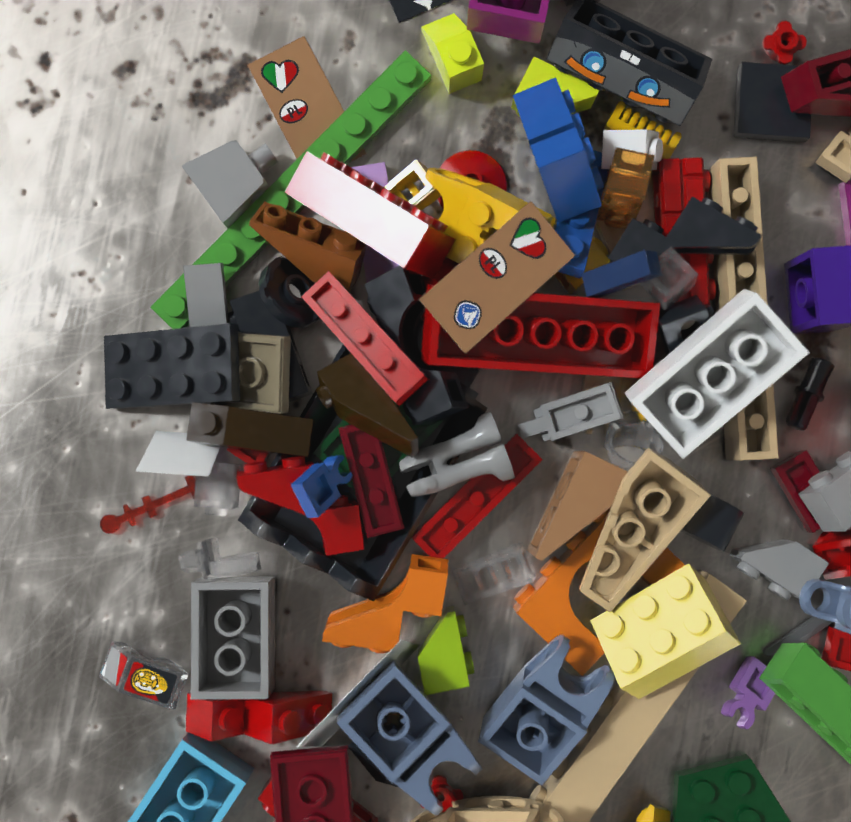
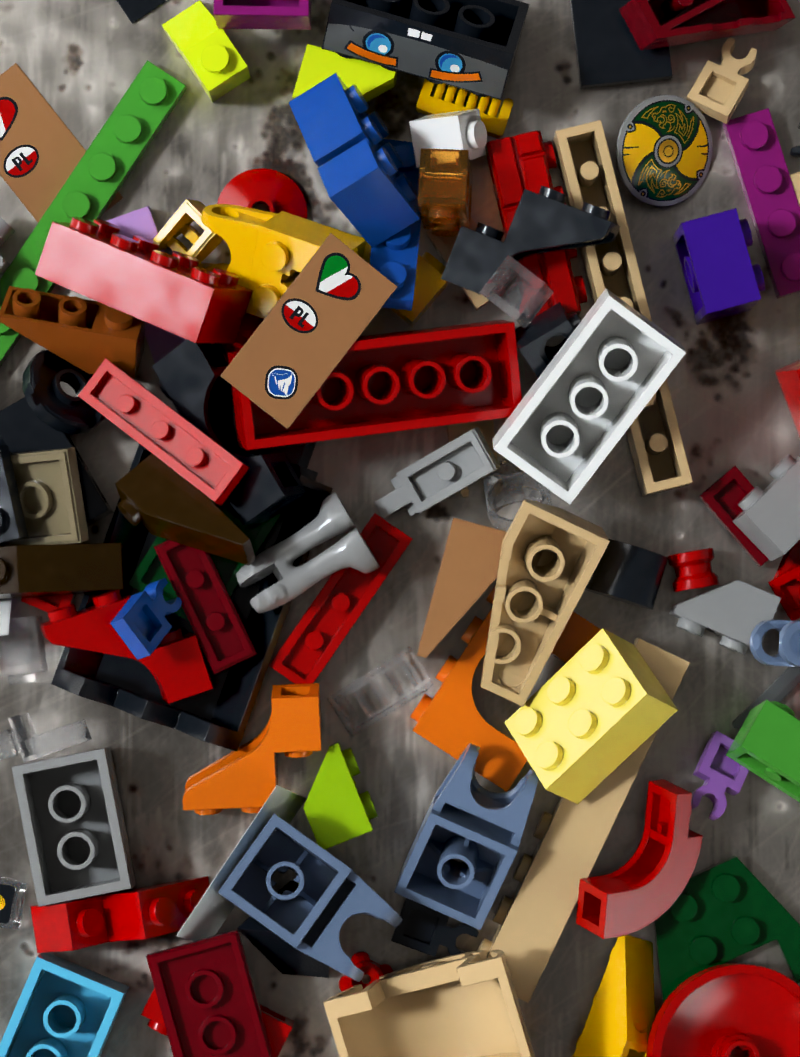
camera: 10 degrees left, 0 degrees up
dark blue piece [581,250,662,298] -> none
black axle [786,358,835,431] -> none
none -> black plate [391,898,479,957]
none -> red arch [576,779,703,939]
none -> shield [616,95,713,206]
none -> red wheel [667,548,719,592]

